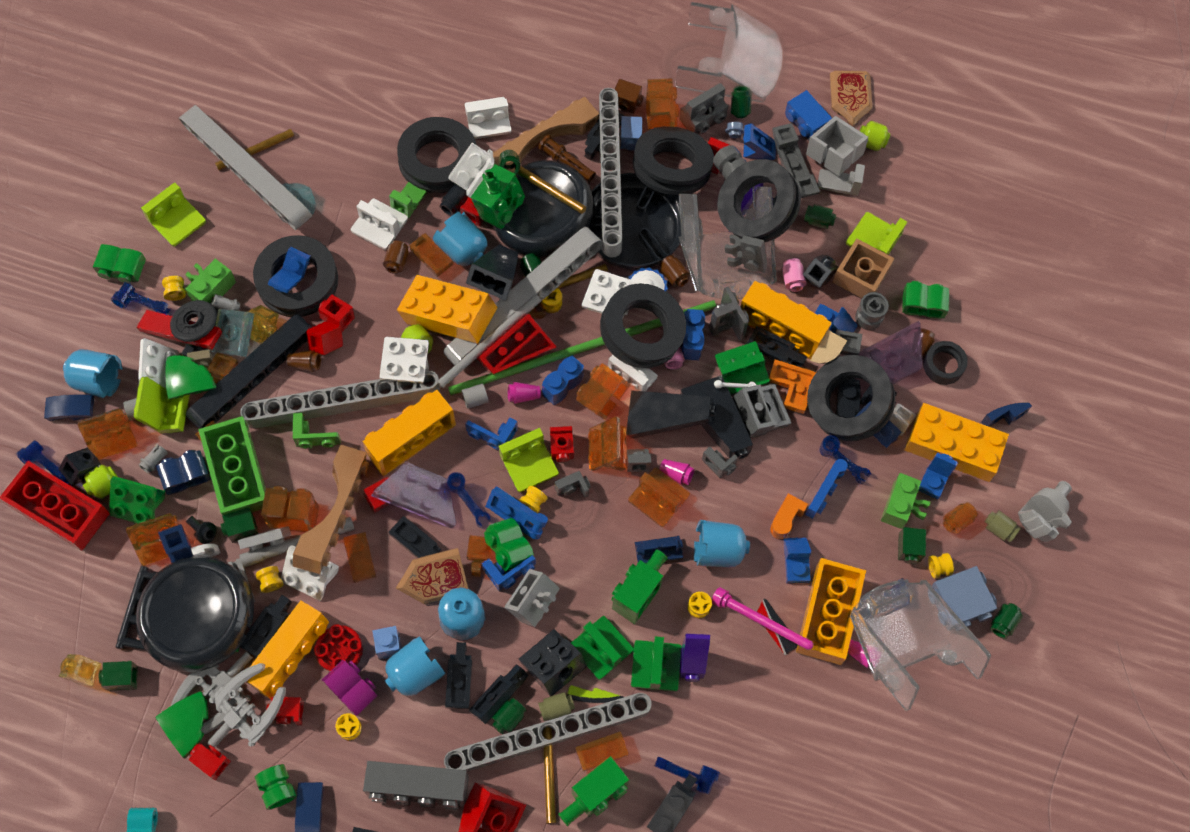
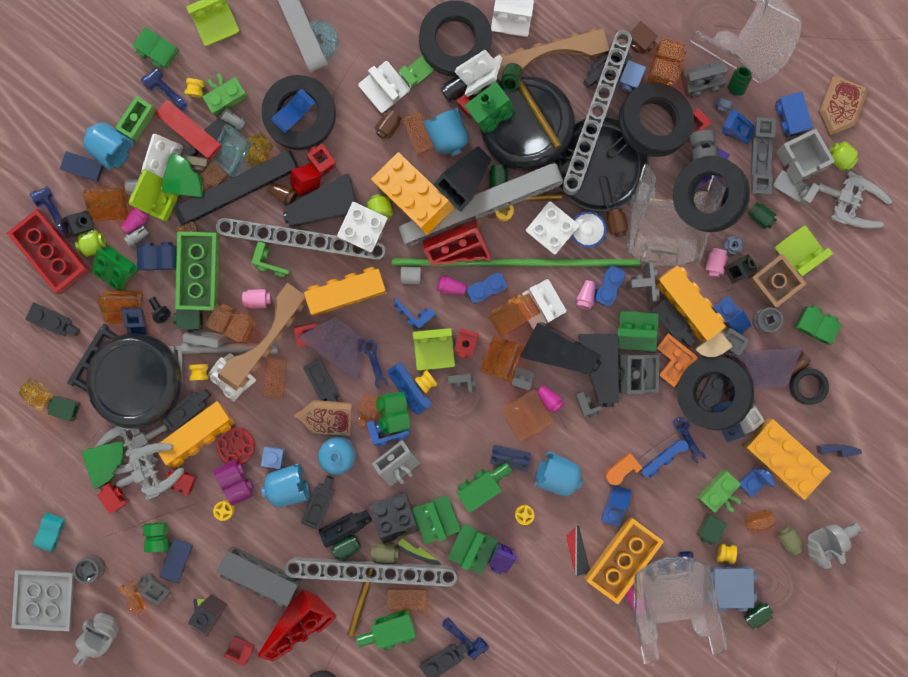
camera: 25 degrees right, 20 degrees up
black wheel [170,300,217,342] -> none
white tile [191,544,220,557] -> none
light grey piece [437,294,541,388] -> none
reddish brown pin [538,134,596,183] -> none
black tyre [600,283,686,368] -> none
dark pink piece [712,587,813,650] -> none
white hinge [714,380,756,389] -> none
dark grey plate [725,234,768,273] -> none
none -> black hinge [25,302,80,336]
none -> bright green brick [116,96,157,142]
none -> dark pink cone [121,208,149,234]
none -> bright pink brick [242,289,271,309]
none -> black slope [283,174,356,228]
none -> sand blue plate [724,236,743,255]
none -> light grey bar [818,171,892,229]

